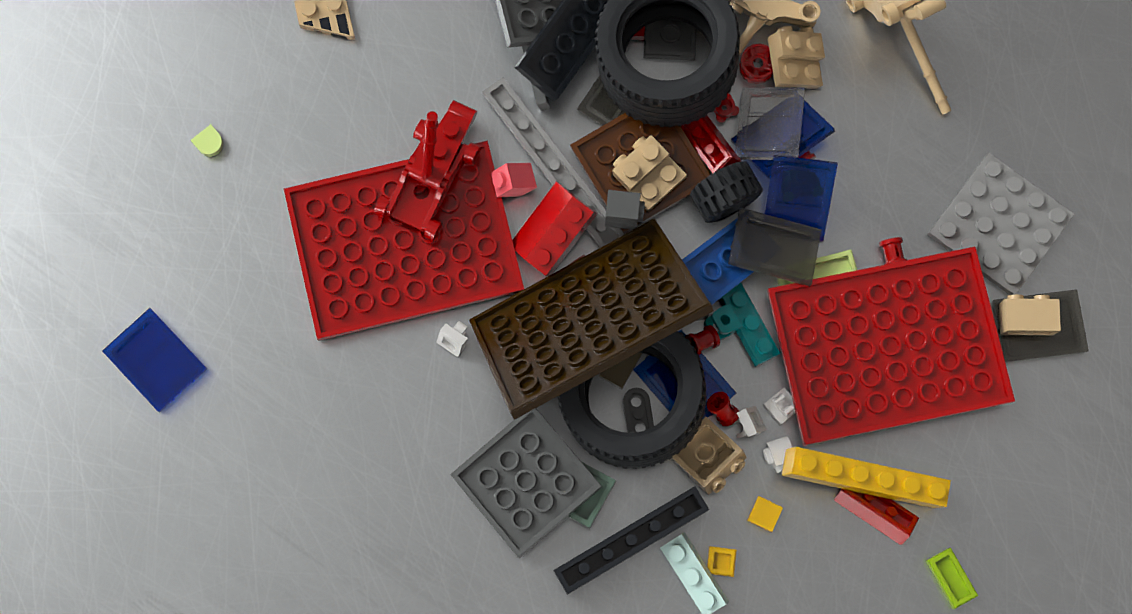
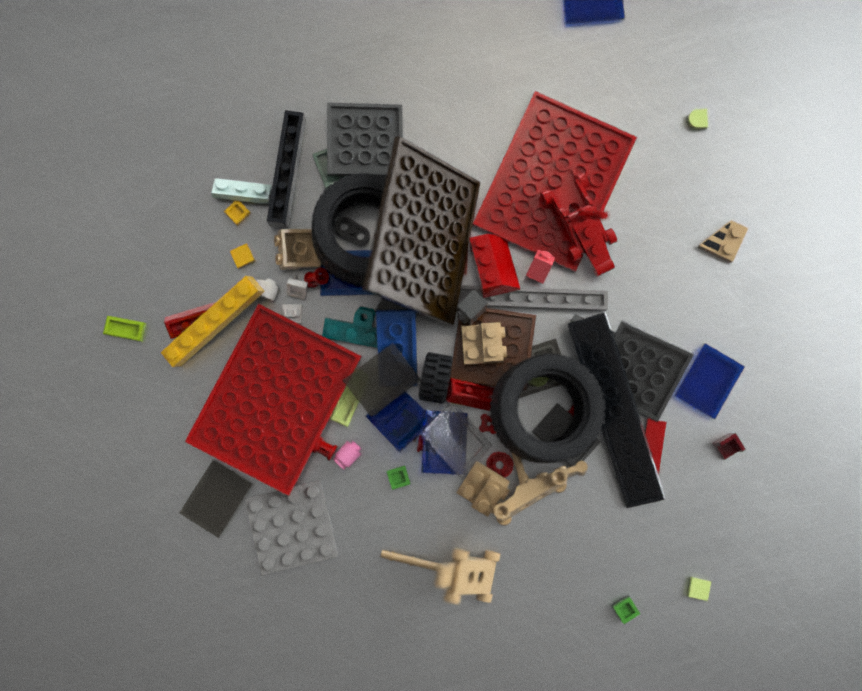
camera: 125 degrees right, 5 degrees up
white tile [436,321,468,357] -> none
red bush [685,325,720,355] -> none
tan brick [999,294,1061,335] -> none
none -> bright pink brick [333,441,361,470]
none -> bright green plate [387,465,411,490]

